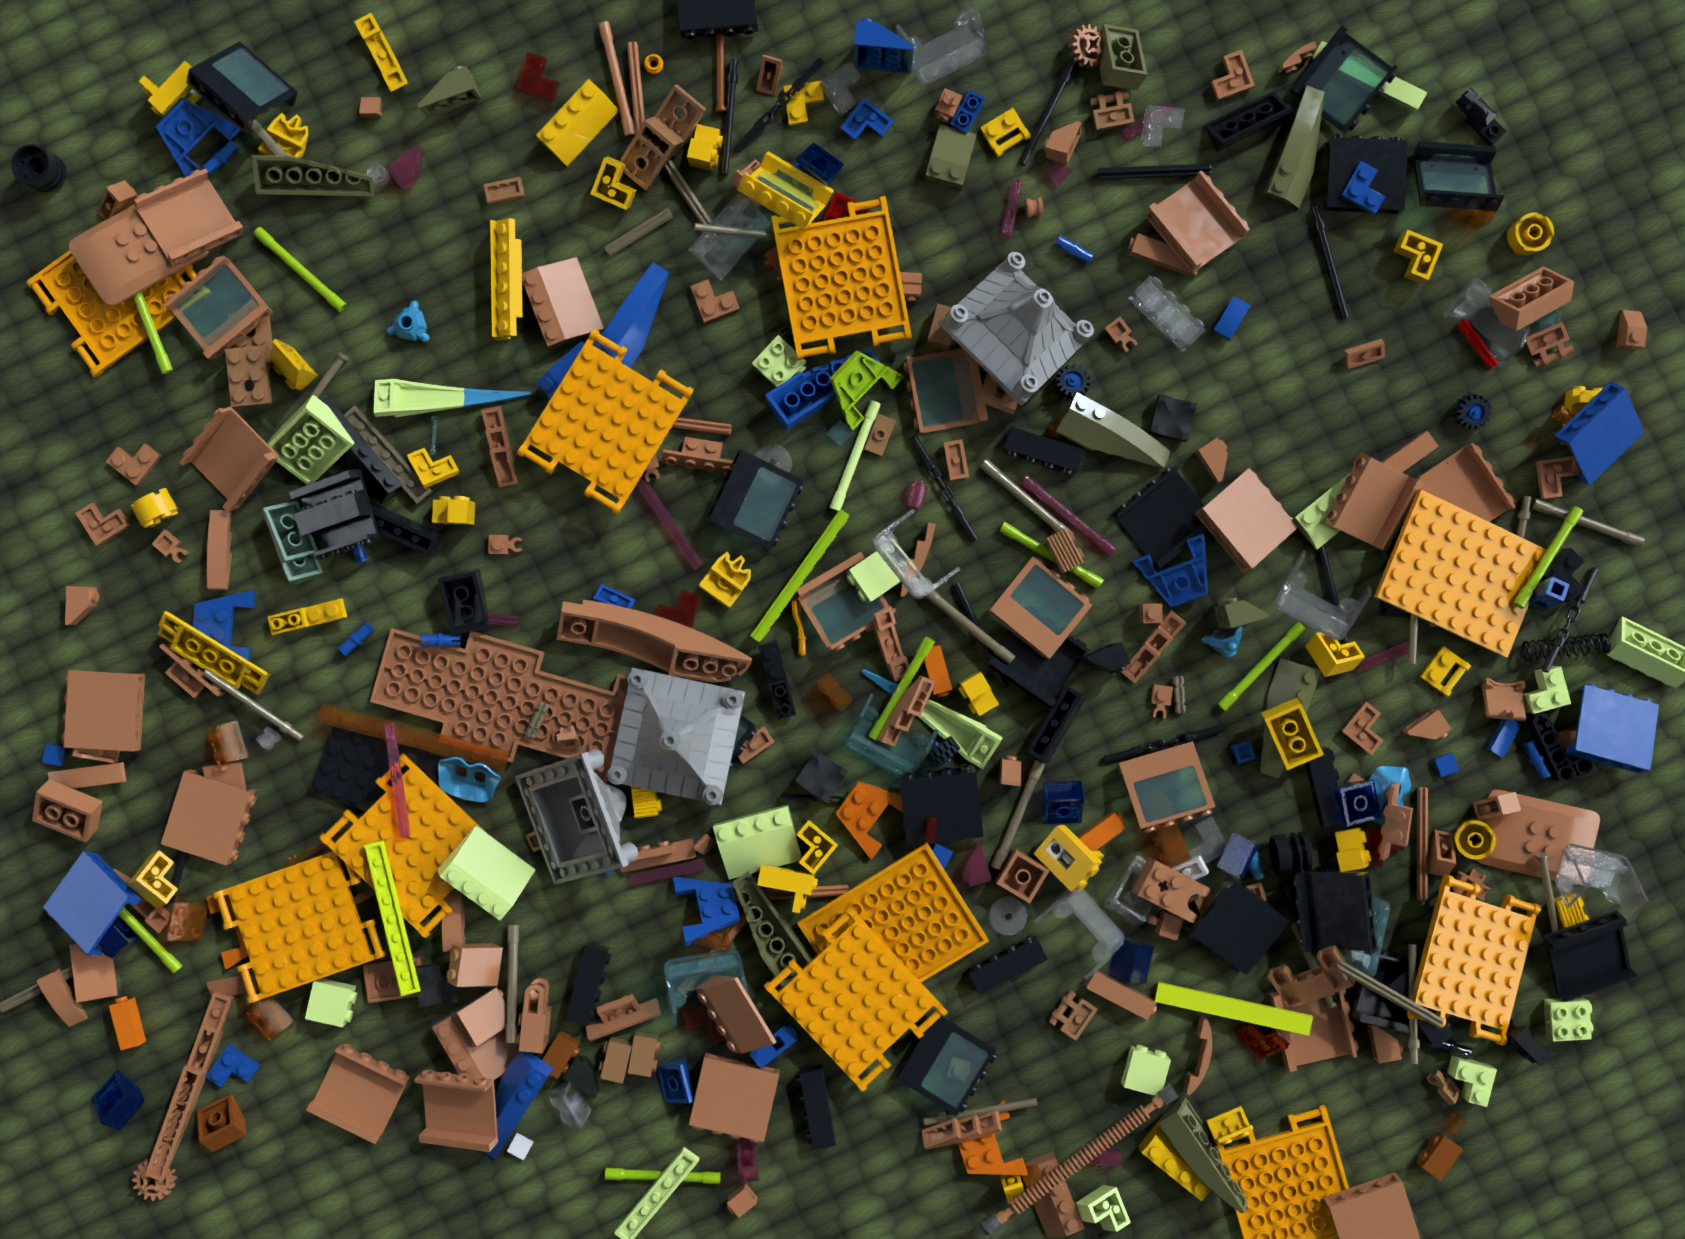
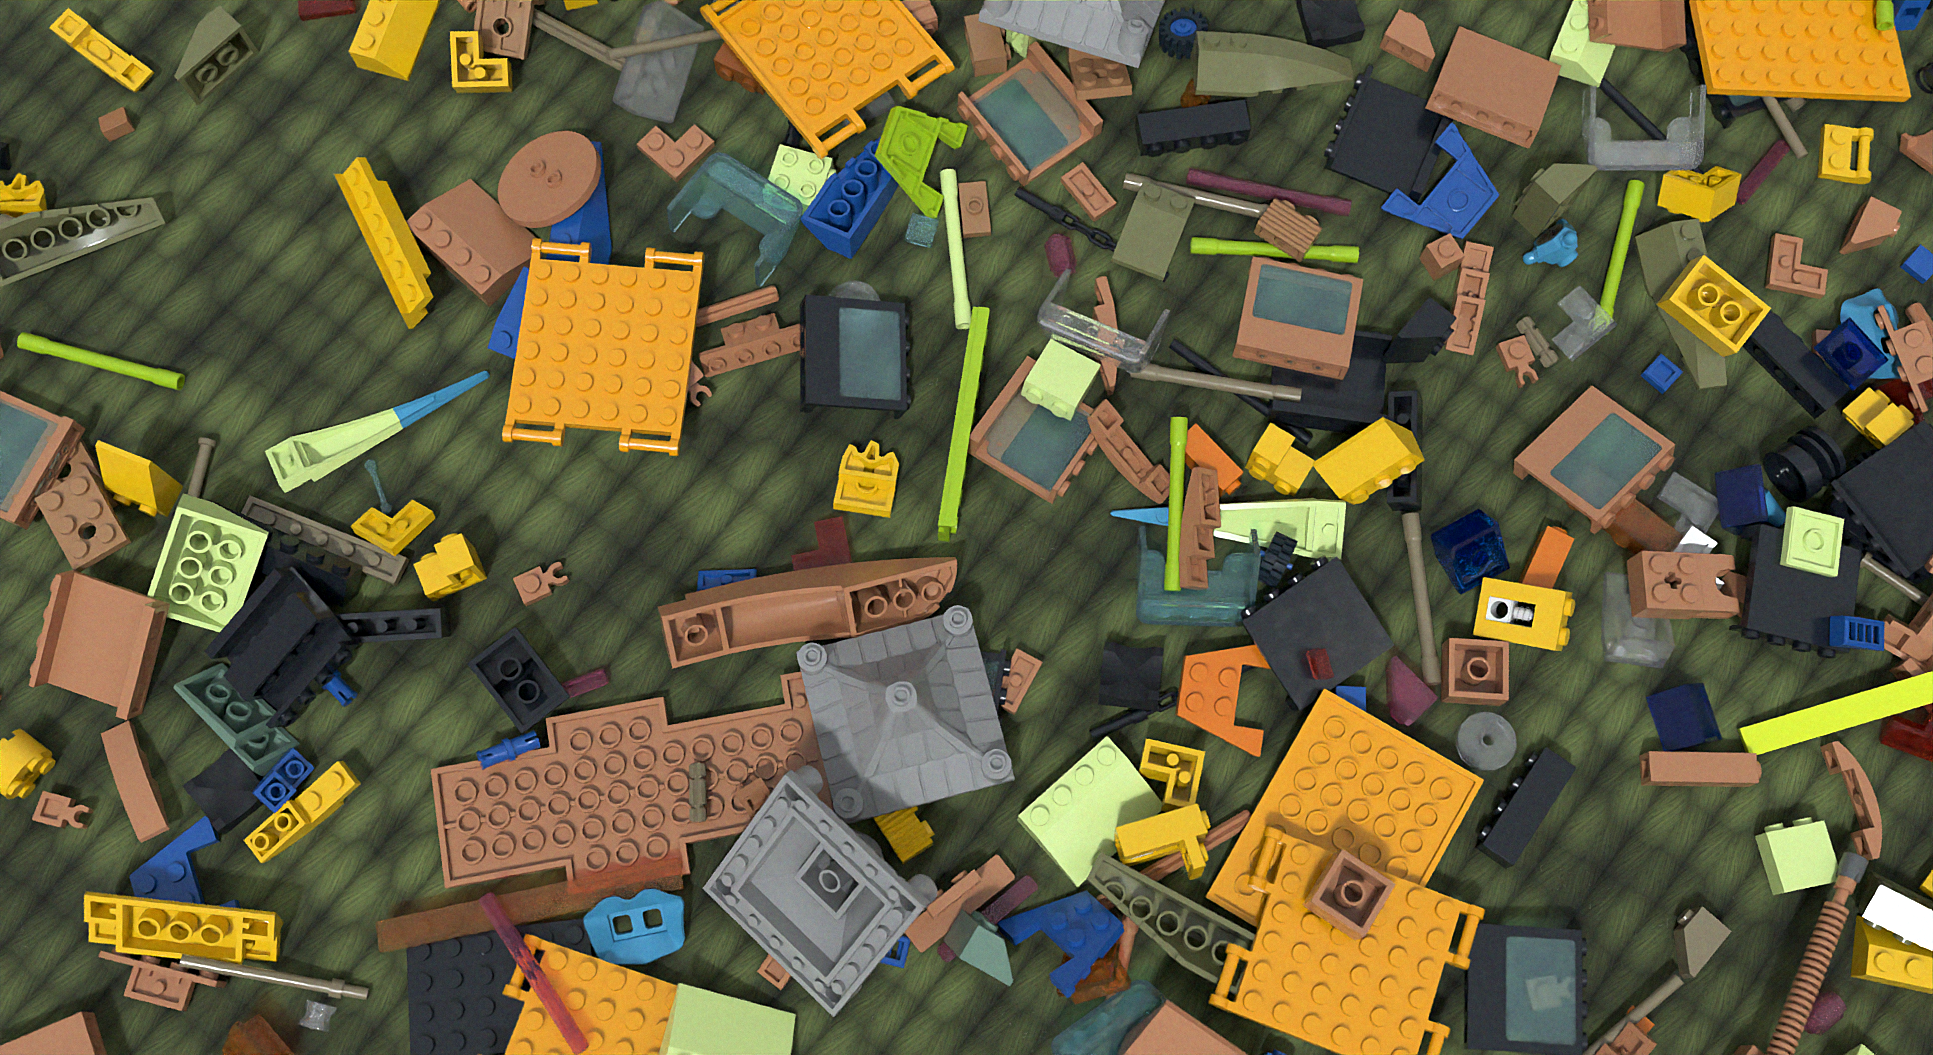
camera: 30 degrees left, 15 degrees down
blue pin [338,621,375,656] -> none
clear wheel [366,164,389,187] -> none
clear pink slope [386,144,424,189] -> none
dark azure rock [387,300,430,342] -> none
nougat slope [481,405,518,488] -> none
medium nougat plate [483,177,525,205] -> none
dark tan axle [604,208,673,256] -> none
clear pink axle [636,475,703,570] -> none
nougat slope [693,832,717,855] -> none
black slope [758,639,797,720] -> none
light orange piece [792,597,807,657] -> none
clear orange brick [817,672,852,711] -> none
nougat slope [998,755,1021,786] -> none
clear windscreen [1033,888,1124,980] -> none
medium nougat plate [1049,990,1098,1041] -> none
black piece [1103,725,1223,764] -> none
nougat brick [1145,910,1184,941] -> none
none -> black brick [183,748,263,834]
none -> blue slope [252,748,315,813]
none -> nougat plate [498,131,601,228]
none -> clear light blue windscreen [666,152,803,287]
none -> sand green slope [943,909,1013,986]
none -> olive slope [1111,180,1196,281]
none -> nougat brick [1302,849,1396,940]
none -> yellow slope [1312,417,1425,505]
none -> clear plate [1552,285,1617,362]
none -> dark tan slope [1673,906,1732,979]
none -> yellowish green tile [1780,506,1844,577]
none -> blue slope [1829,615,1885,651]

